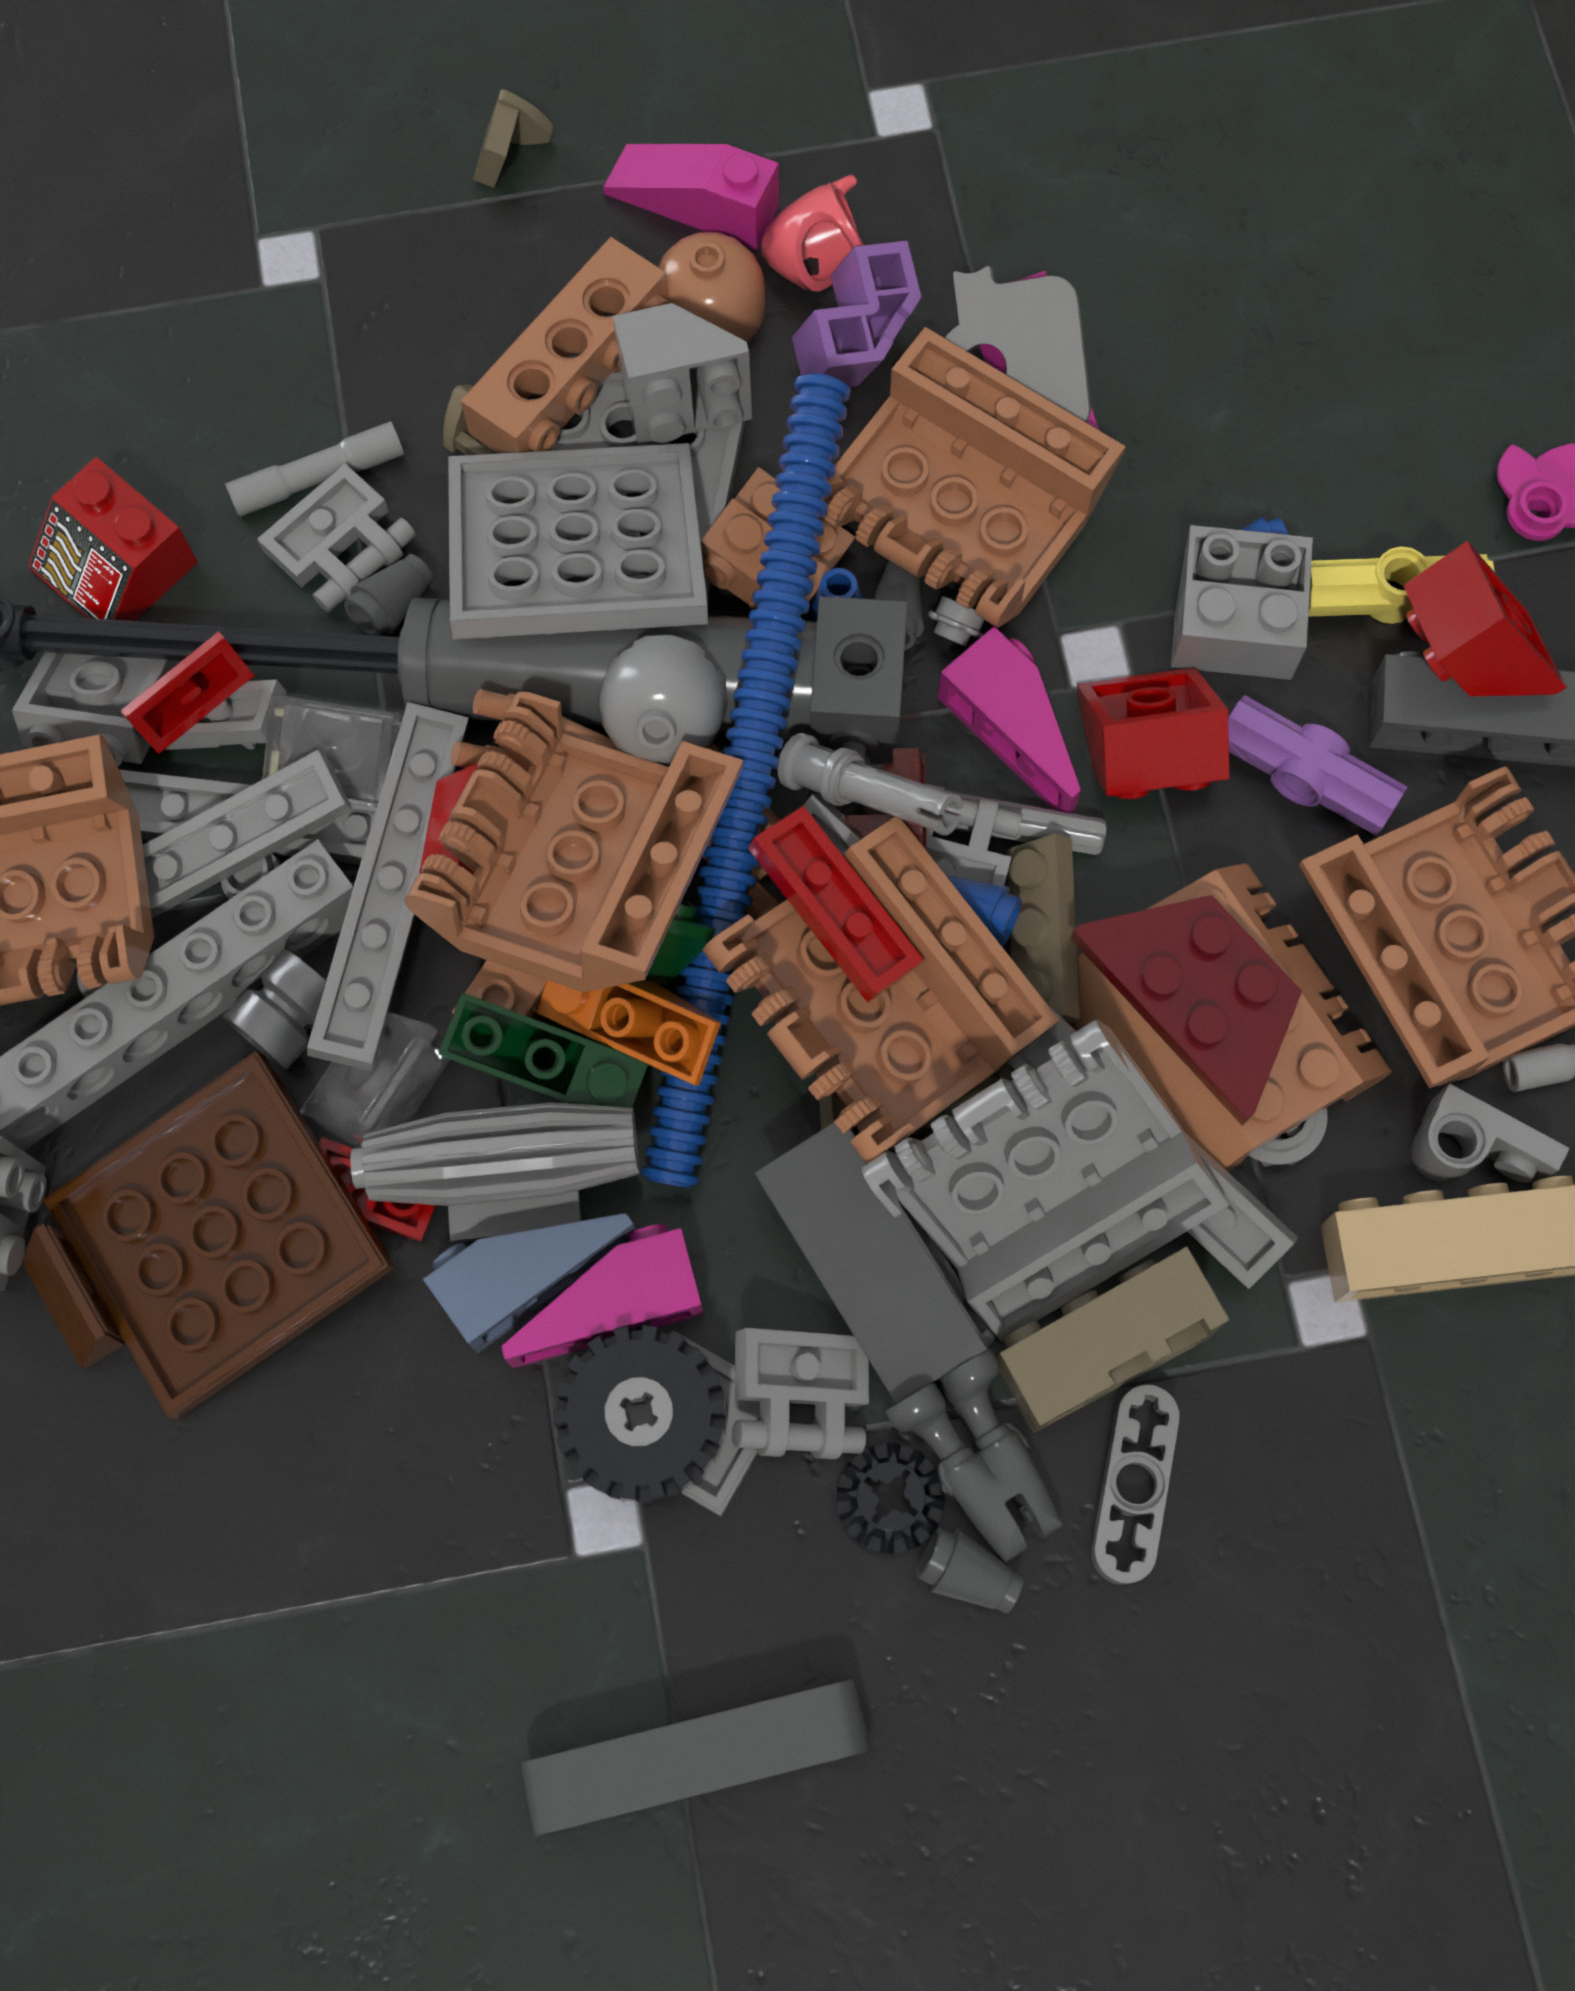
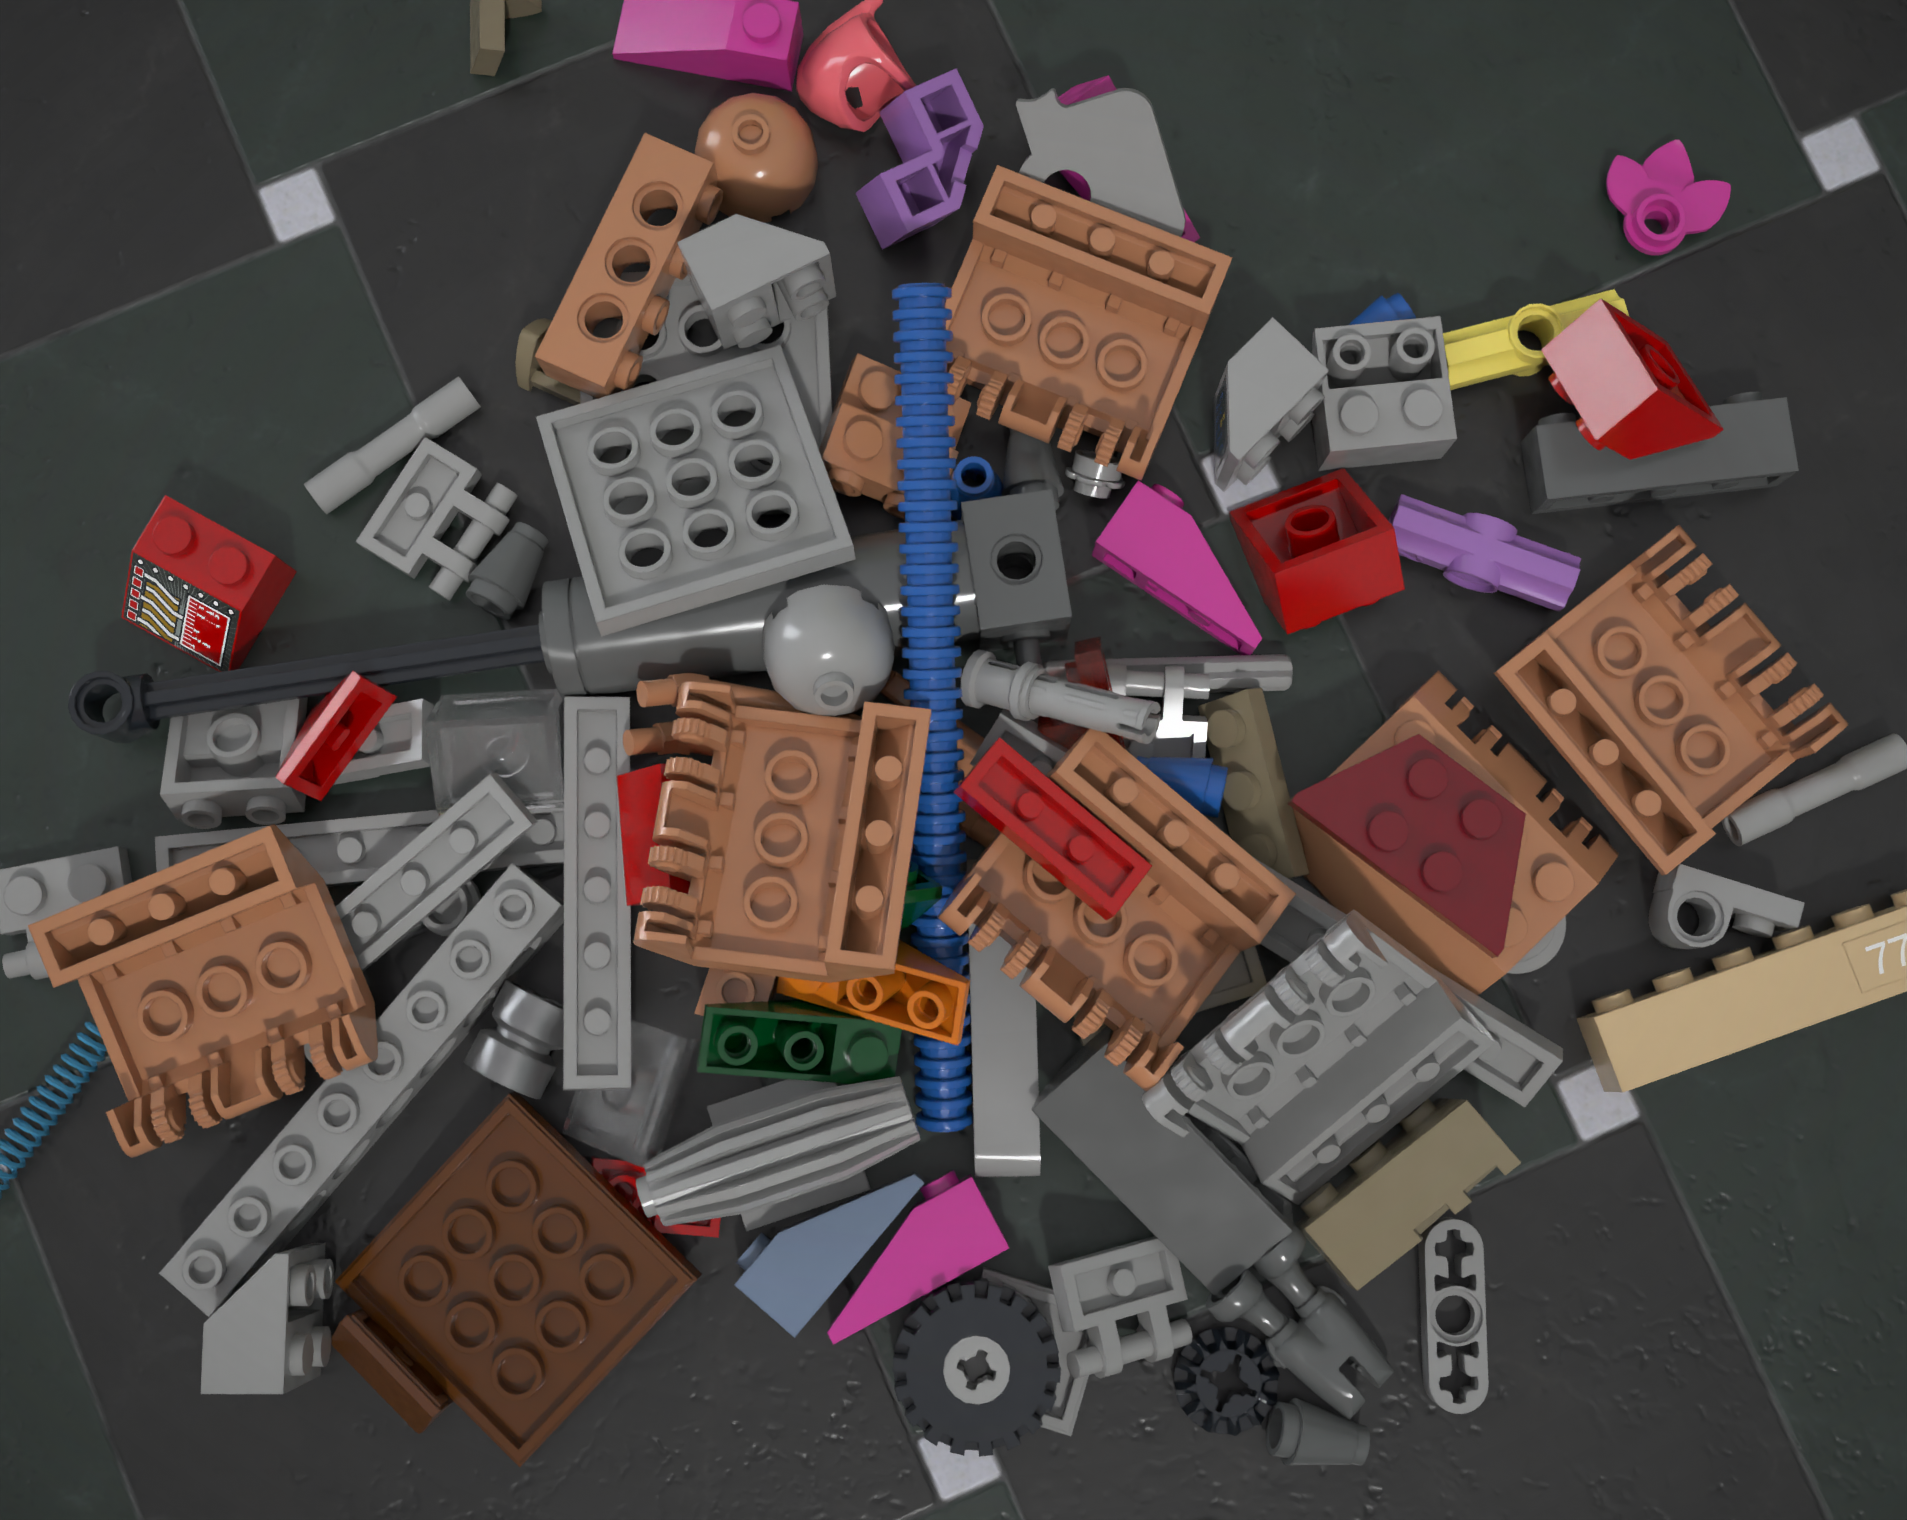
camera: 15 degrees left, 10 degrees up
none -> light grey beam [967,859,1041,1178]
none -> light grey slope [1213,317,1329,492]

